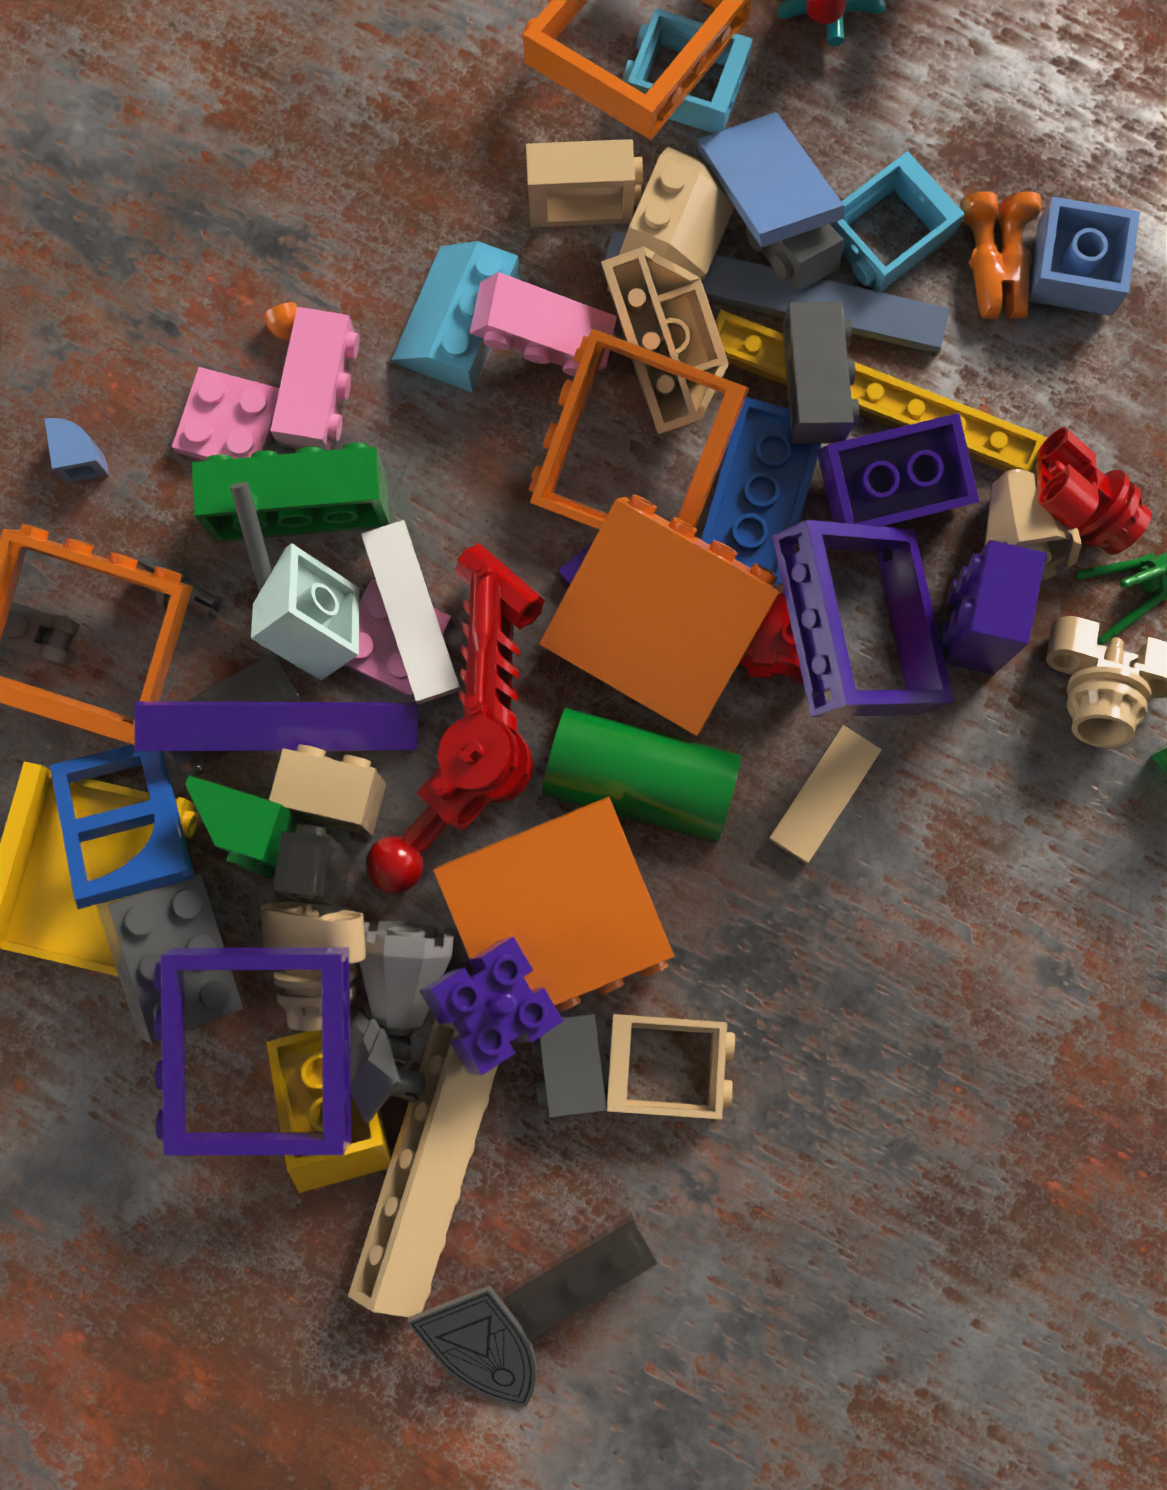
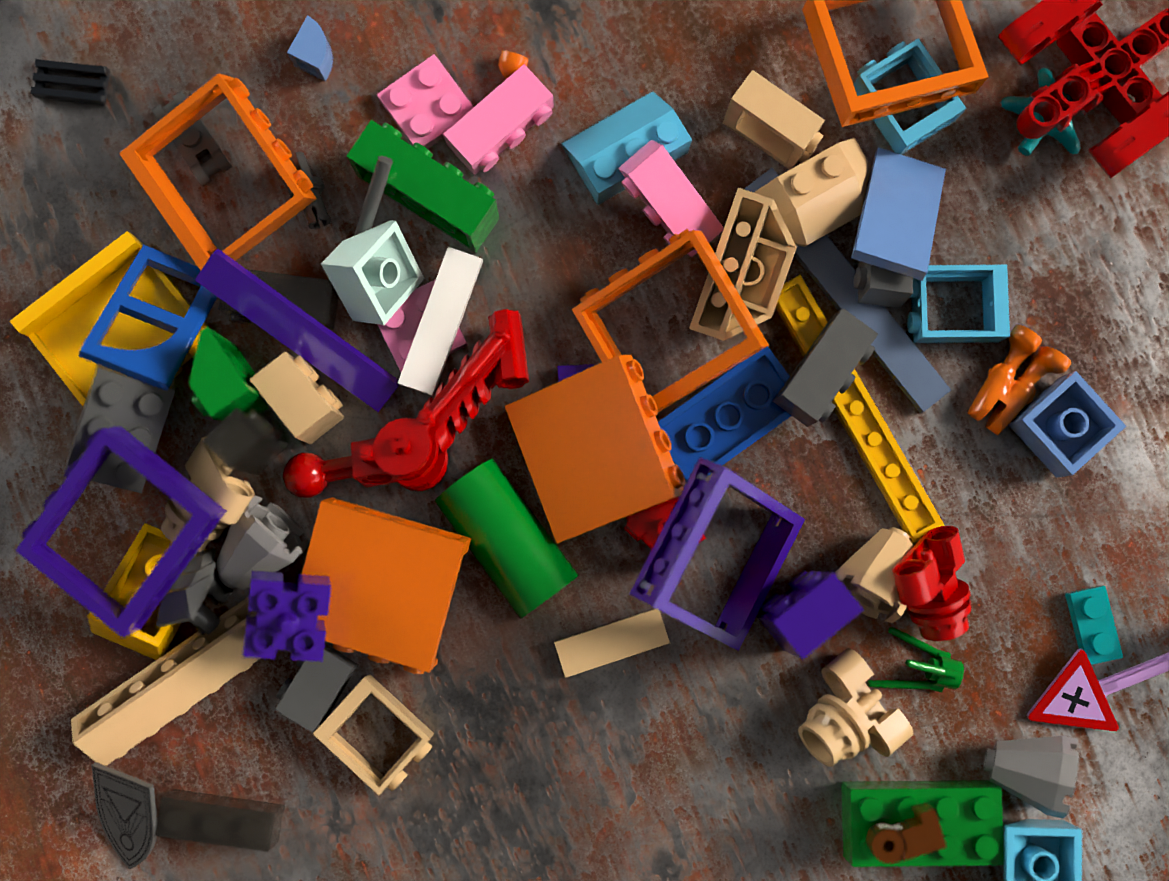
camera: 30 degrees right, 5 degrees up
dark purple brick [816,413,979,526] -> none

